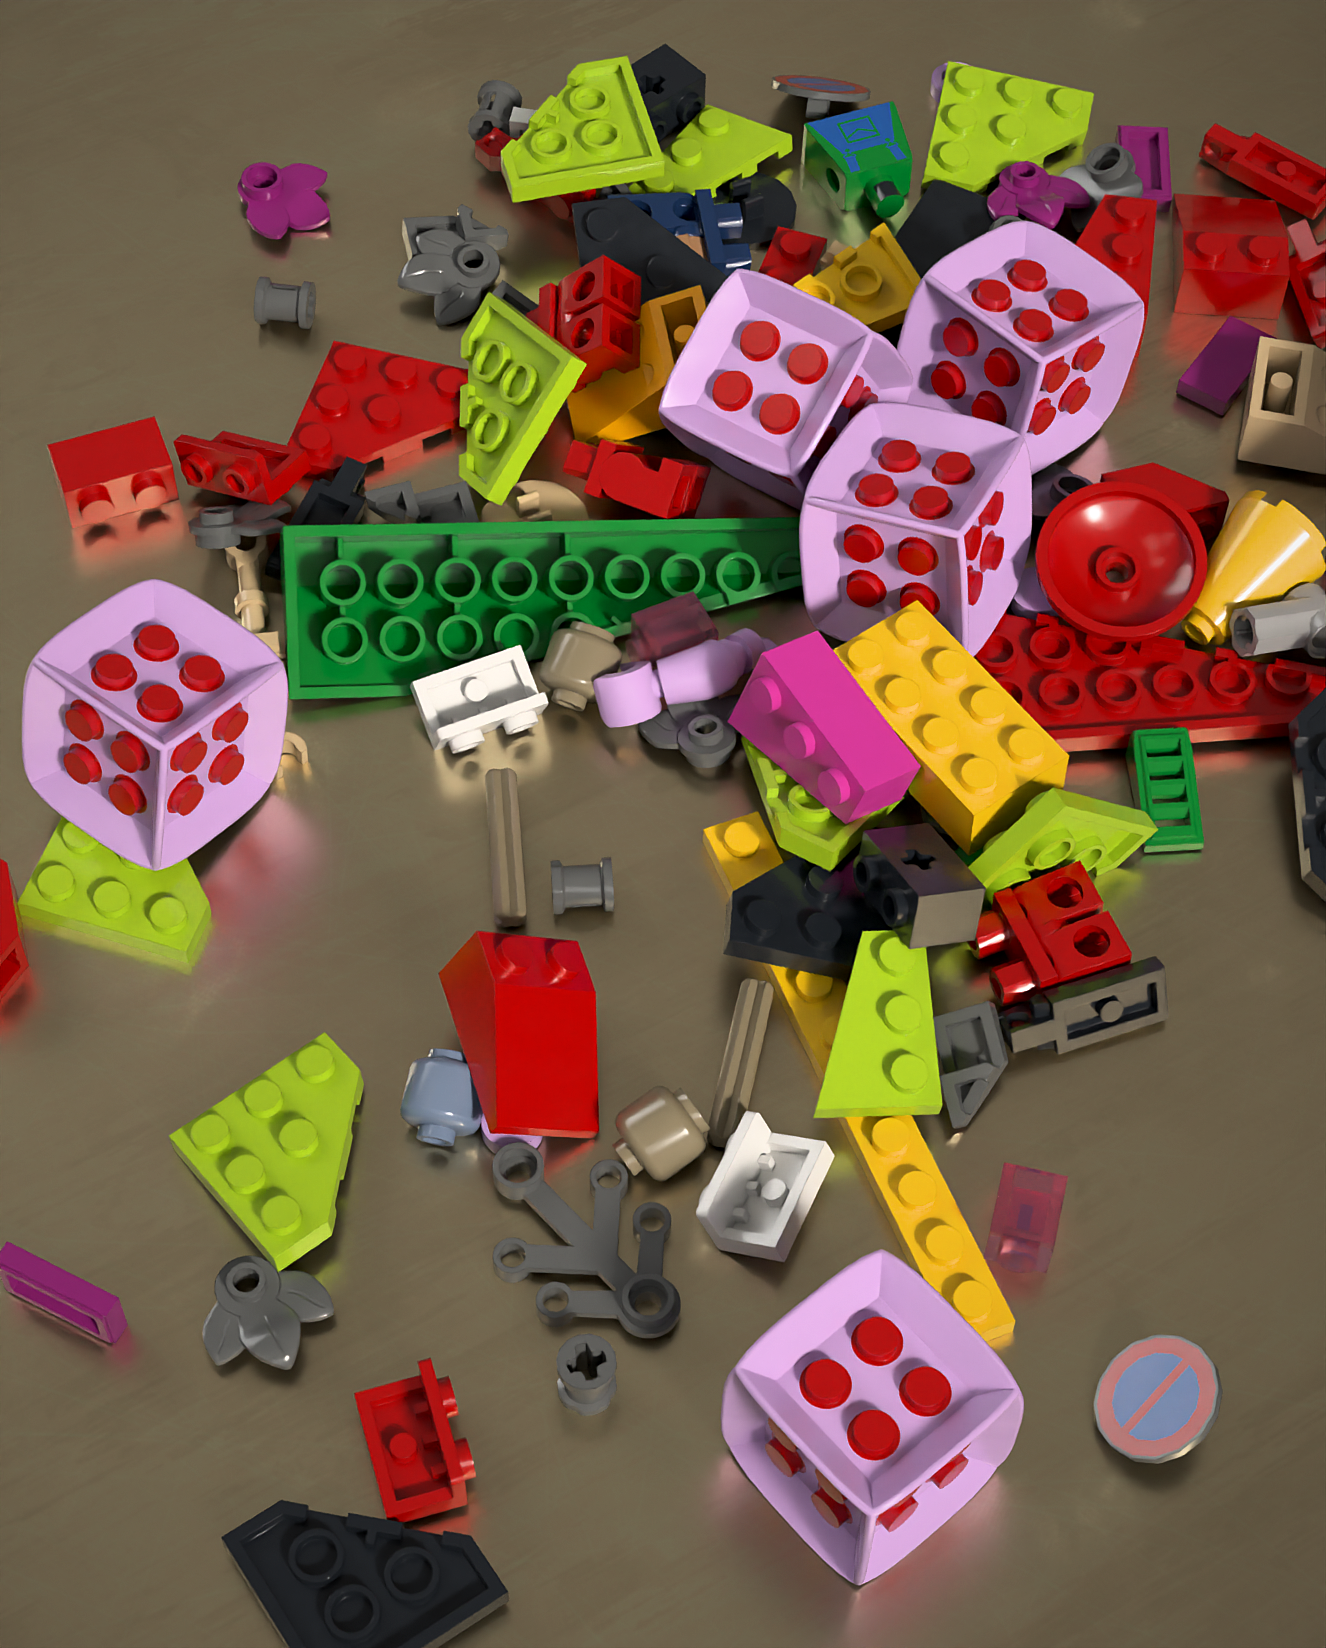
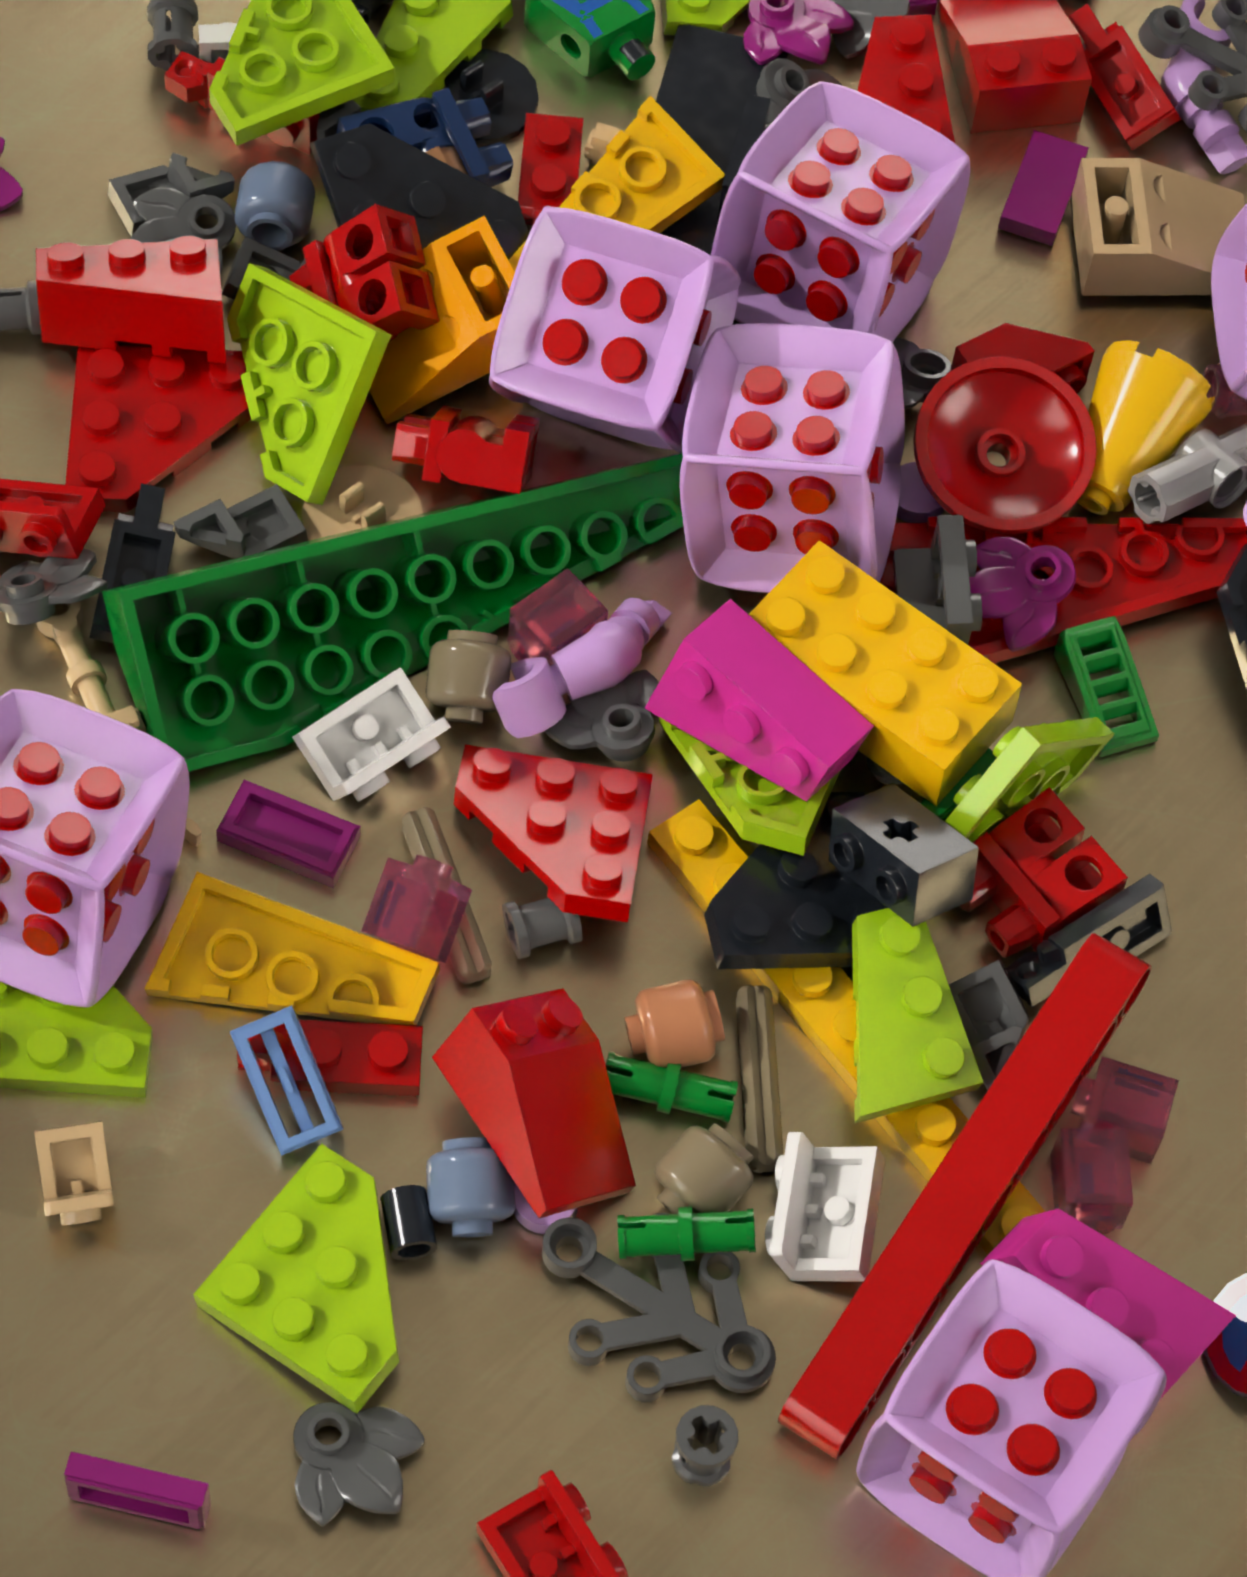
camera: 20 degrees left, 5 degrees up
none -> tan bracket [34,1120,114,1225]
none -> red wedge [36,236,226,364]
none -> yellow wing [144,872,440,1025]
none -> magenta tile [216,779,361,889]
none -> medium blue tile [230,1005,344,1156]
none -> sand blue head [235,161,316,251]
none -> red hinge [237,1020,423,1097]
none -> clear pink brick [361,854,472,963]
none -> black hinge [380,1185,438,1260]
none -> plate [453,744,653,923]
none -> green pin [605,1051,738,1123]
none -> green pin [617,1207,756,1261]
none -> nougat head [624,979,725,1068]
none -> red beam [777,933,1152,1460]
none -> dark grey bracket [893,515,982,645]
none -> magenta plate [969,537,1076,652]
none -> dark pink wedge [980,1208,1236,1399]
none -> clear pink brick [1070,1056,1179,1164]

